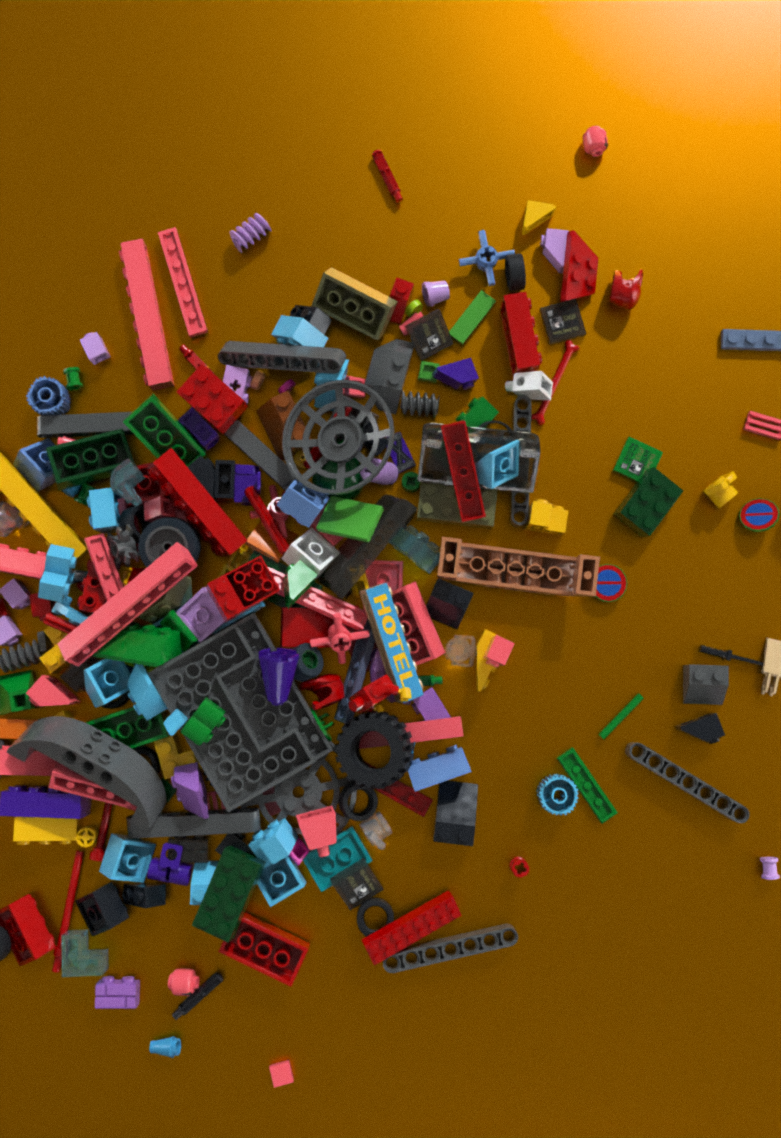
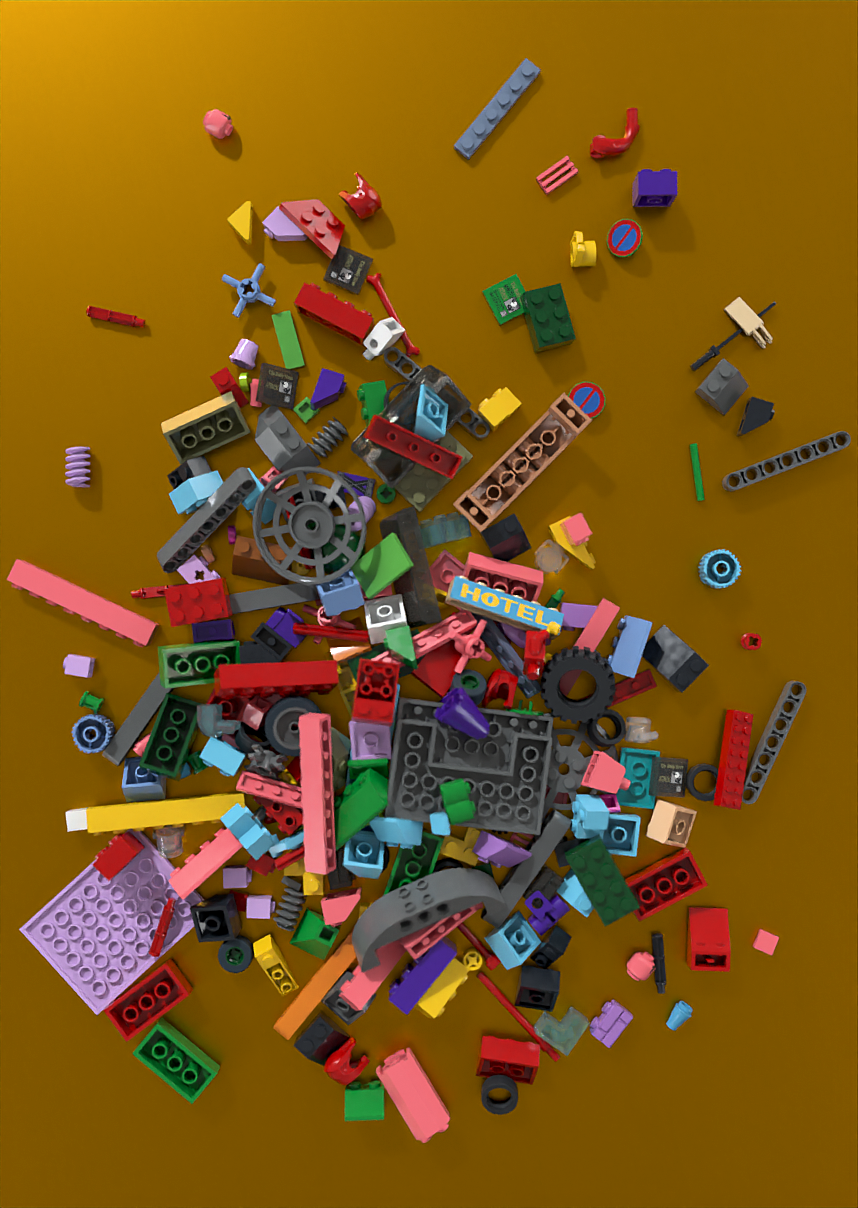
camera: 50 degrees left, 5 degrees up
coral plate [158,227,208,338] -> none
black tyre [505,253,526,291] -> none
green tile [556,747,618,824] -> none
none -> light nougat slope [646,799,697,848]
none -> red slope [687,907,731,972]

